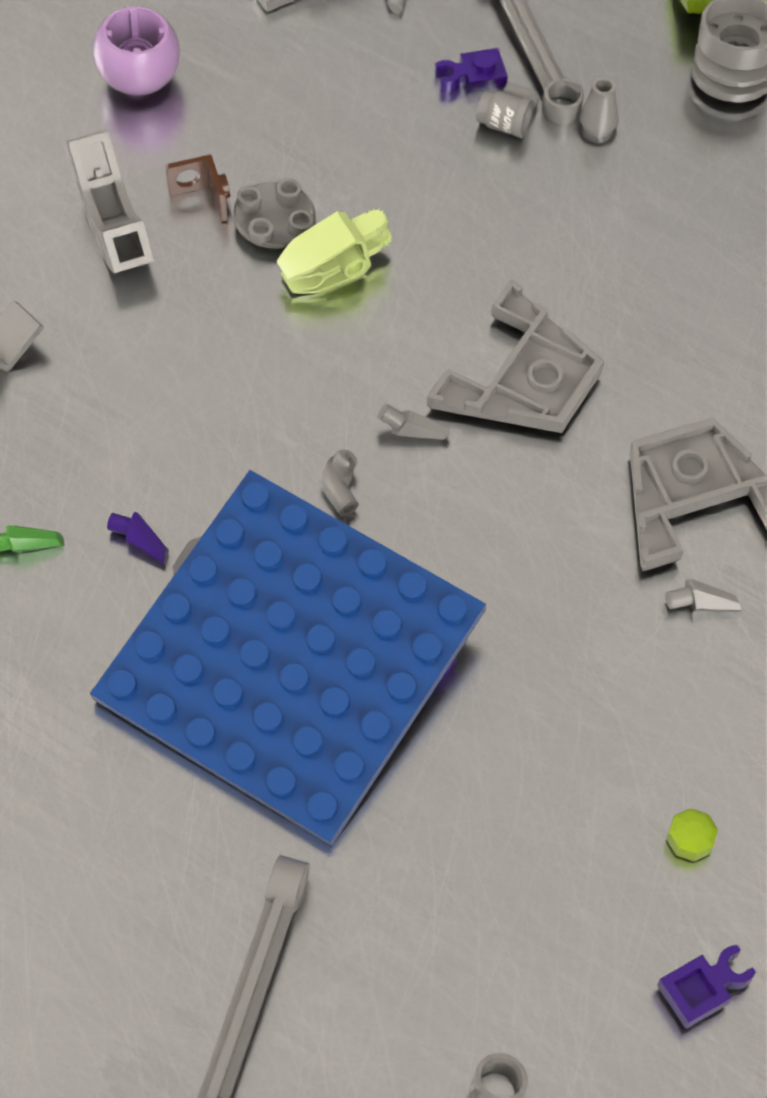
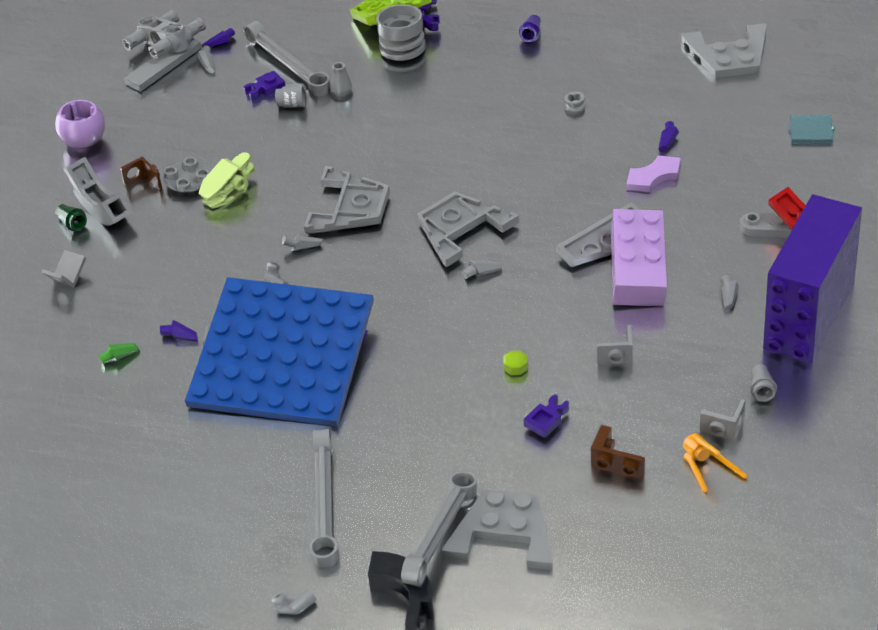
camera: 15 degrees left, 15 degrees down
none -> dark green cone [55,204,87,231]

